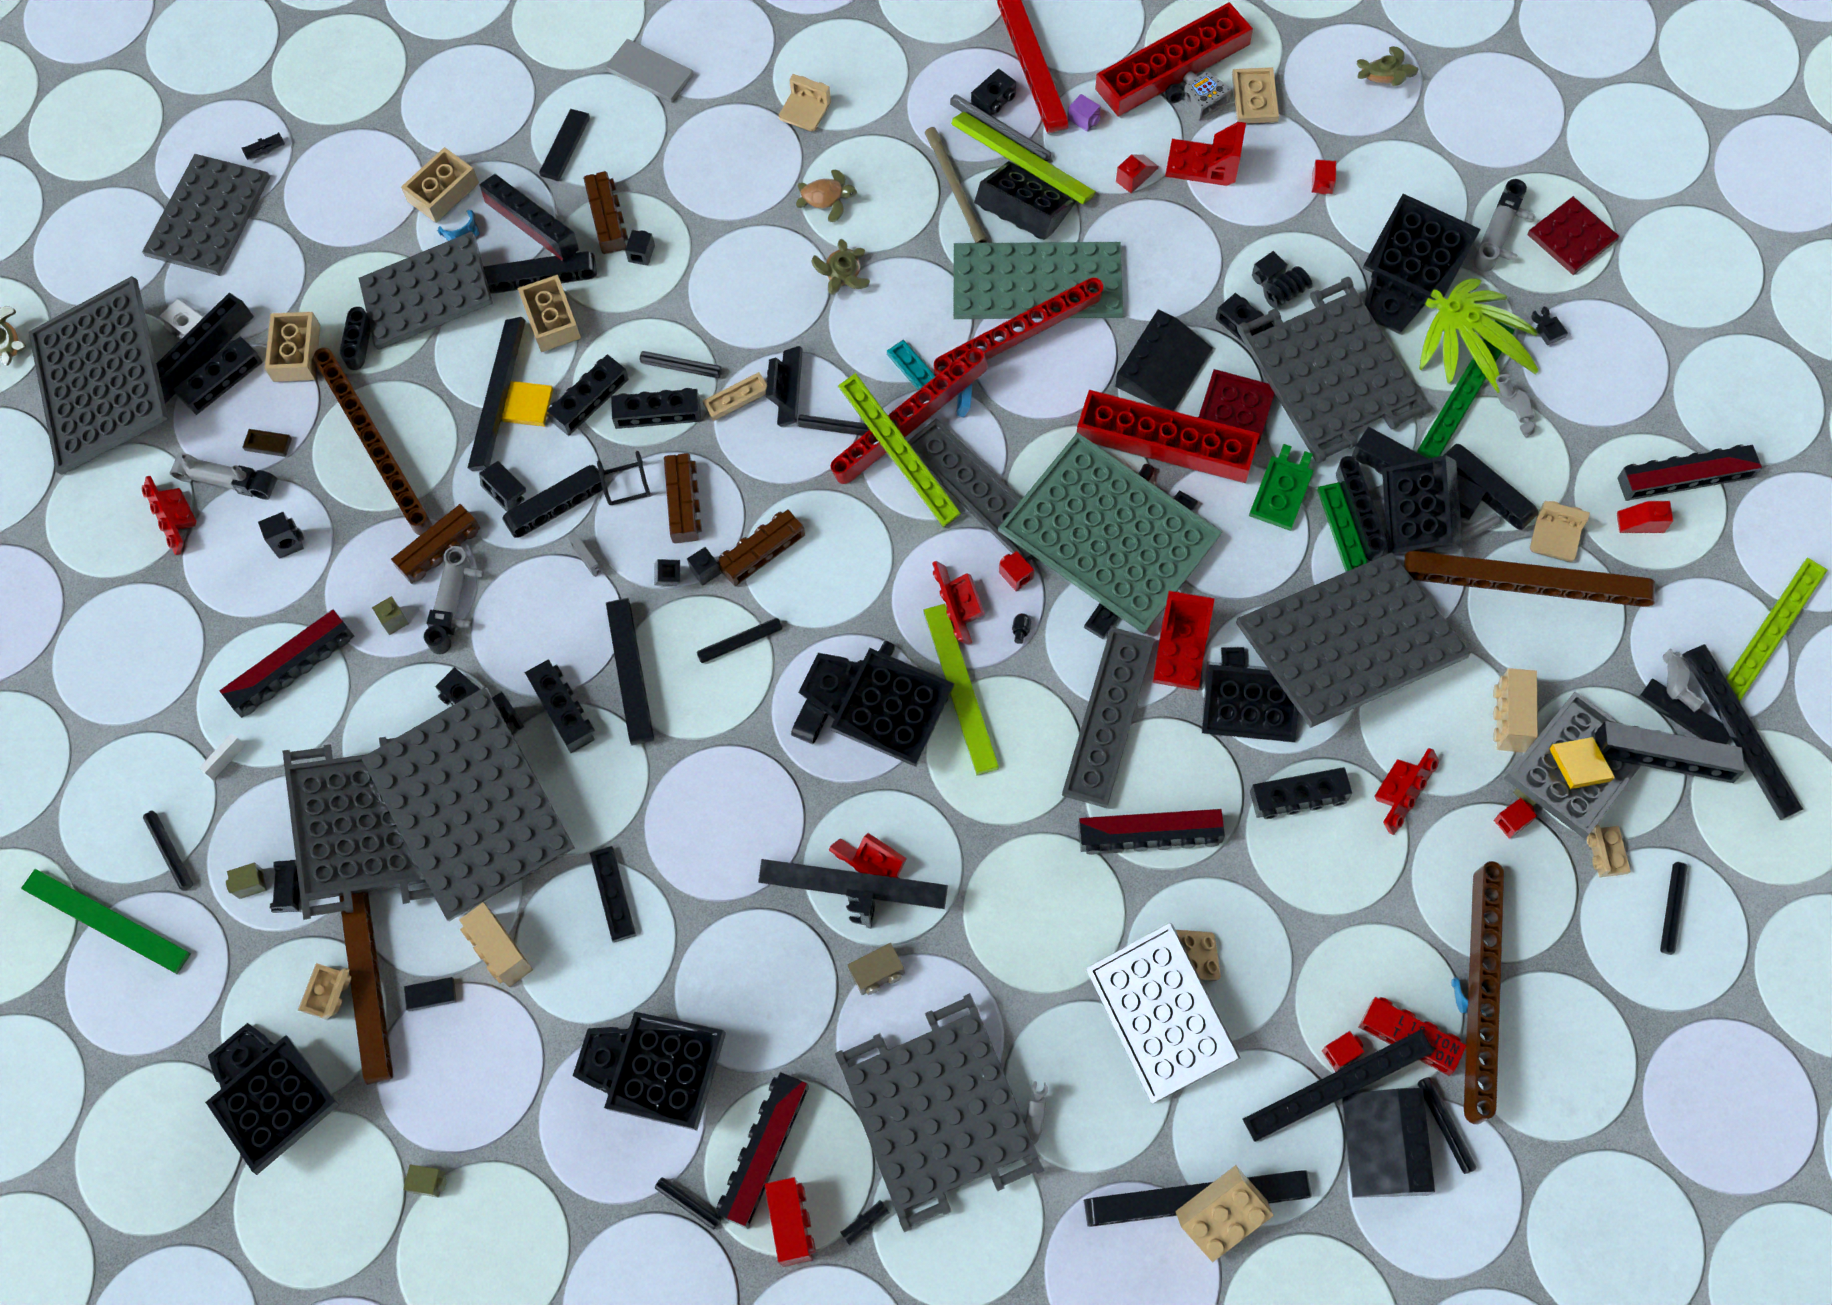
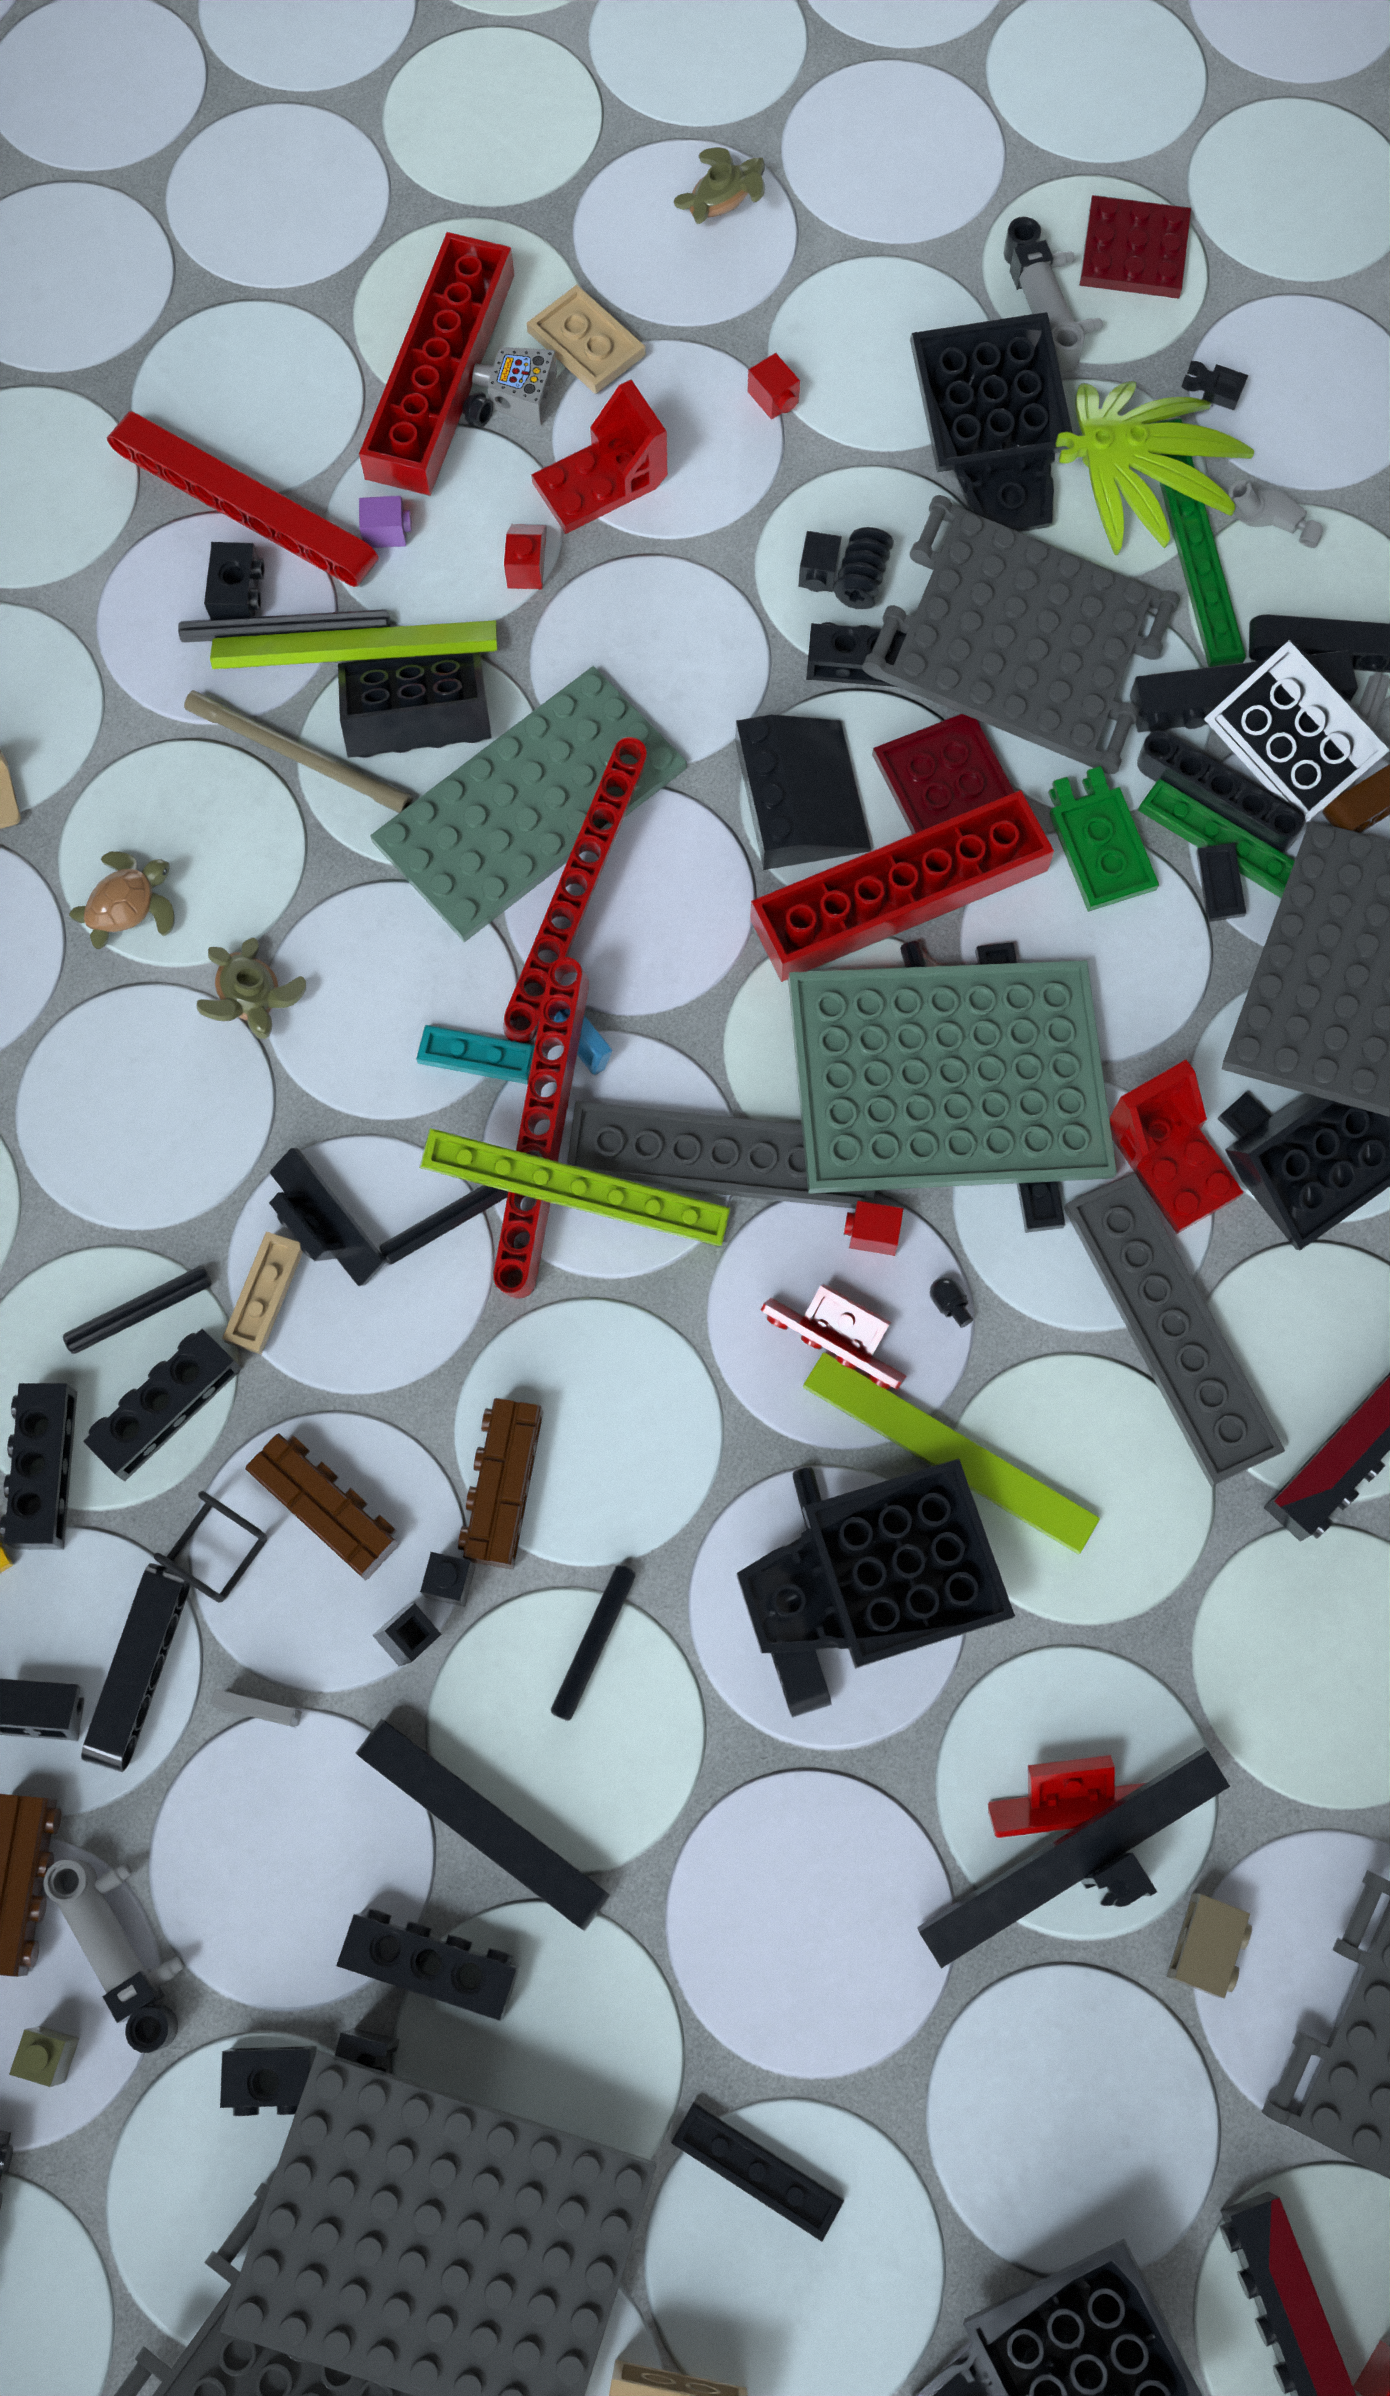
camera: 45 degrees left, 5 degrees up
none -> black tile [1196,842,1246,922]

